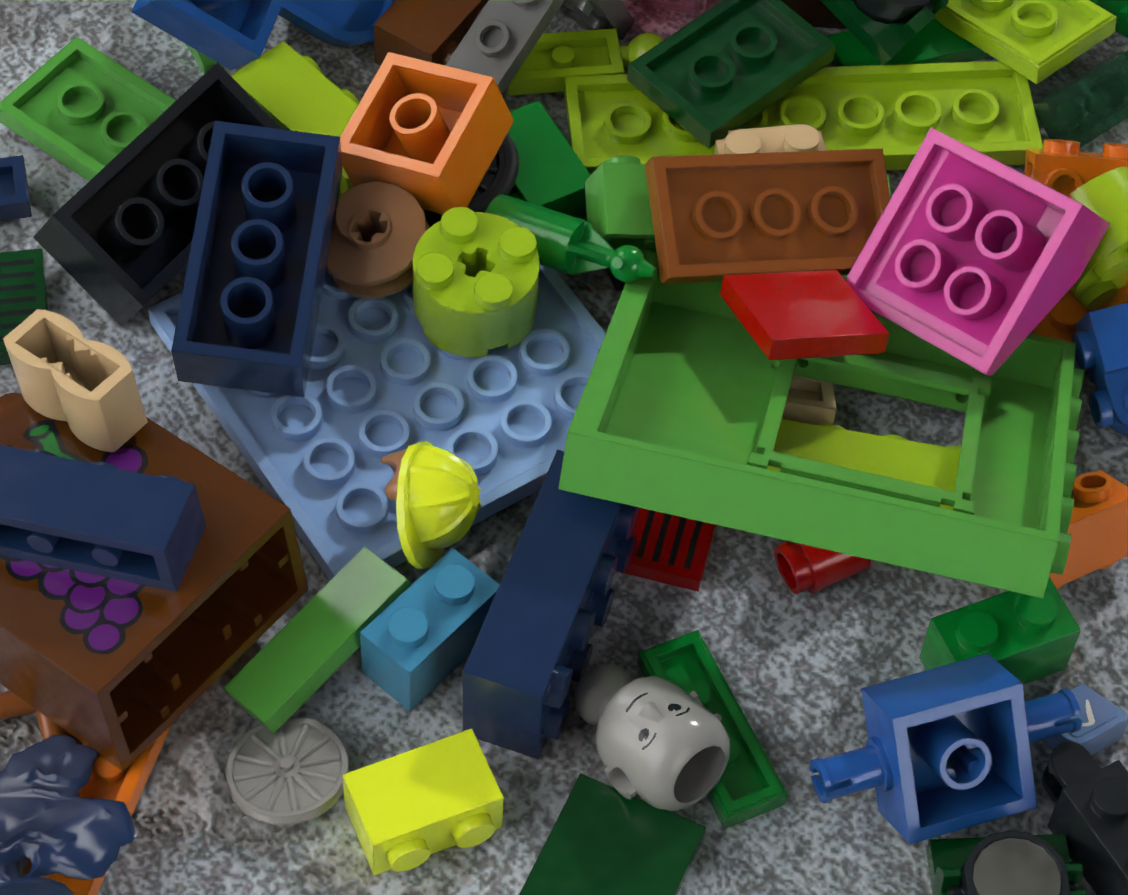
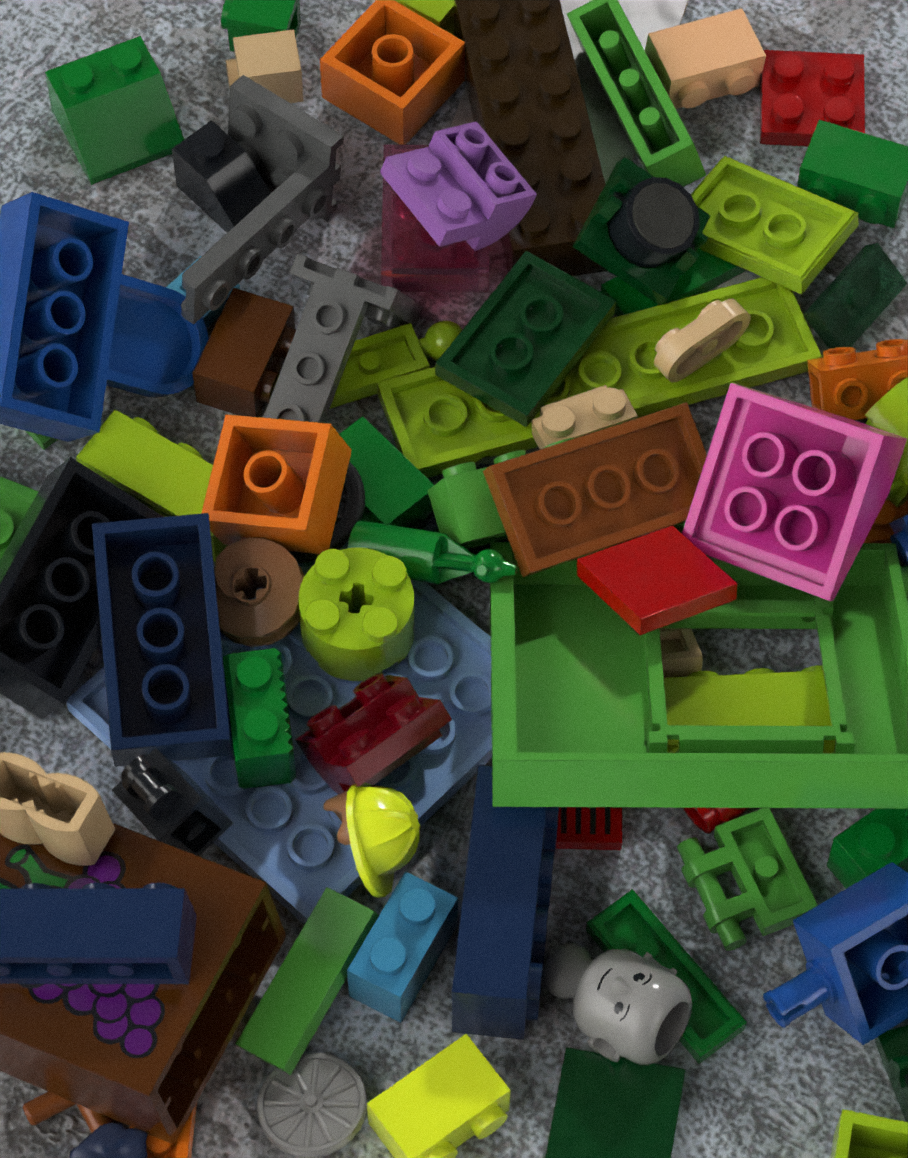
camera: 10 degrees left, 5 degrees up
none -> black brick [112,748,233,856]
none -> green brick [223,648,296,789]
none -> dark red brick [295,673,452,794]
none -> tan plate [654,299,751,382]
none -> bright green plate [677,808,818,951]

